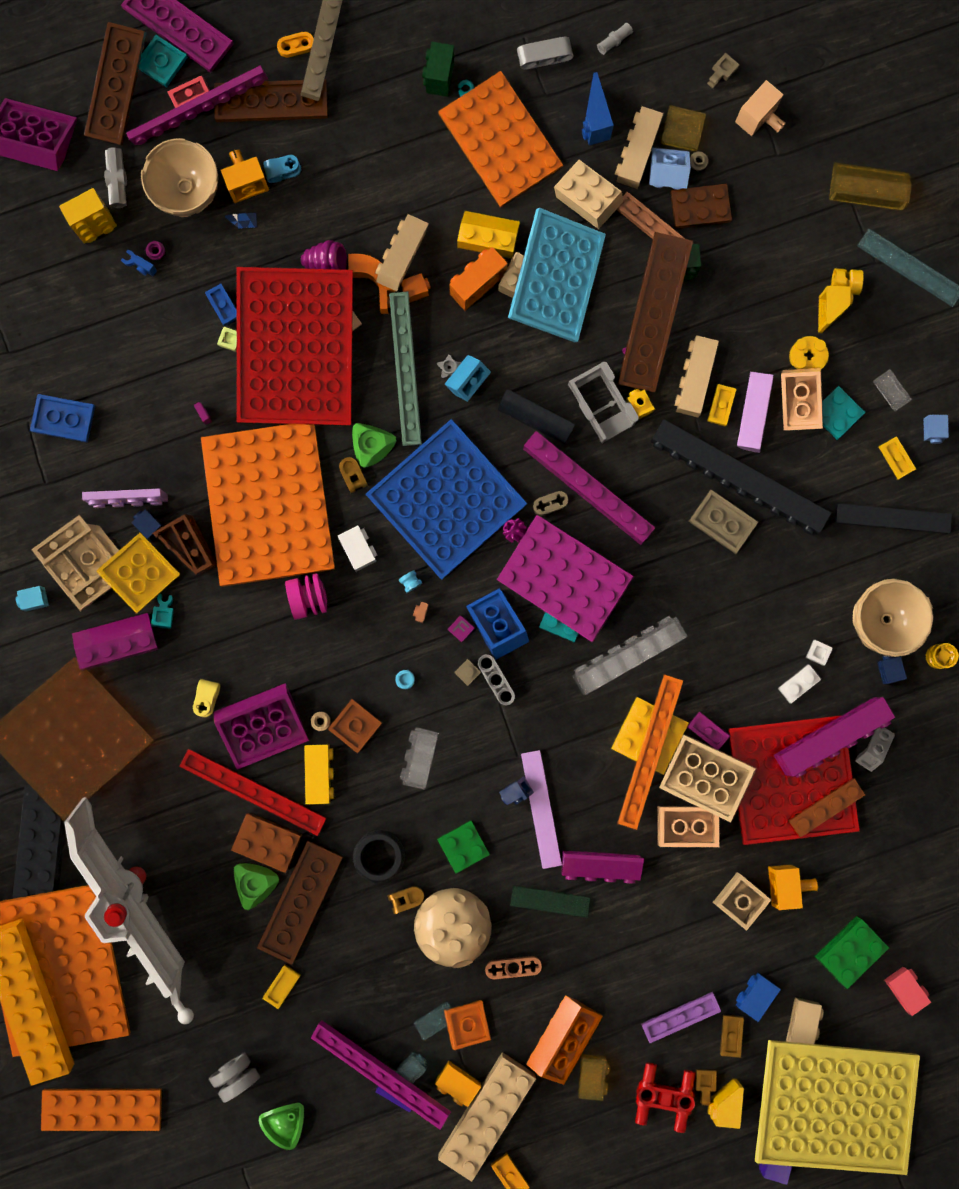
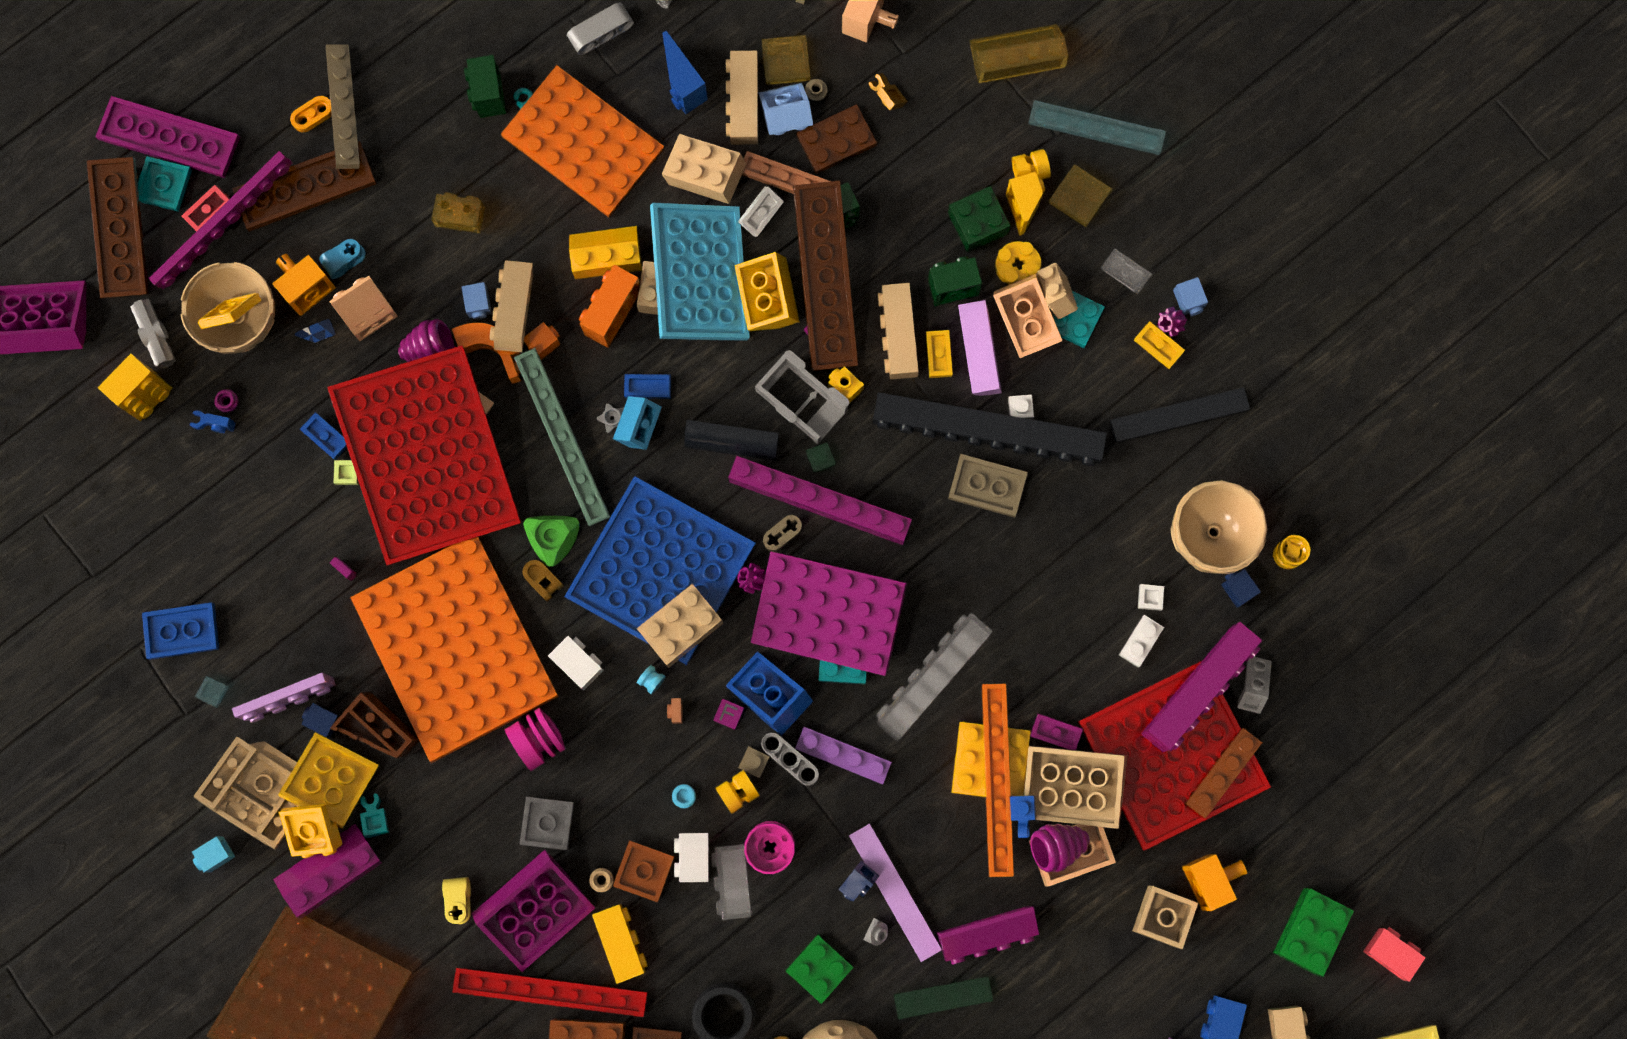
camera: 15 degrees left, 5 degrees down
none -> clear light blue tile [195,676,229,708]
none -> yellow plate [198,293,261,329]
none -> yellow plate [279,804,342,858]
none -> light nougat slope [329,276,398,341]
none -> clear yellow brick [432,192,485,233]
none -> medium blue brick [462,282,492,320]
none -> flat silver plate [519,797,574,850]
none -> blue tile [624,374,671,399]
none -> tan brick [637,584,723,668]
none -> white brick [674,833,708,882]
none -> yellow wheel [716,770,760,814]
none -> yellow slope [734,252,800,331]
none -> white plate [738,187,784,237]
none -> dark pink wheel [744,821,795,874]
none -> medium lavender plate [795,727,892,785]
none -> clear green plate [806,442,836,473]
none -> light grey plate [863,918,888,946]
none -> pearl gold plate [869,73,908,110]
none -> dark green brick [928,257,982,307]
none -> dark green brick [948,186,1010,253]
none -> white plate [1008,395,1034,419]
none -> blue plate [1010,795,1036,838]
none -> magenta piece [1030,824,1090,872]
none -> tan brick [1037,263,1078,319]
none -> clear yellow plate [1048,164,1112,227]
none -> magenta gear [1157,307,1187,337]

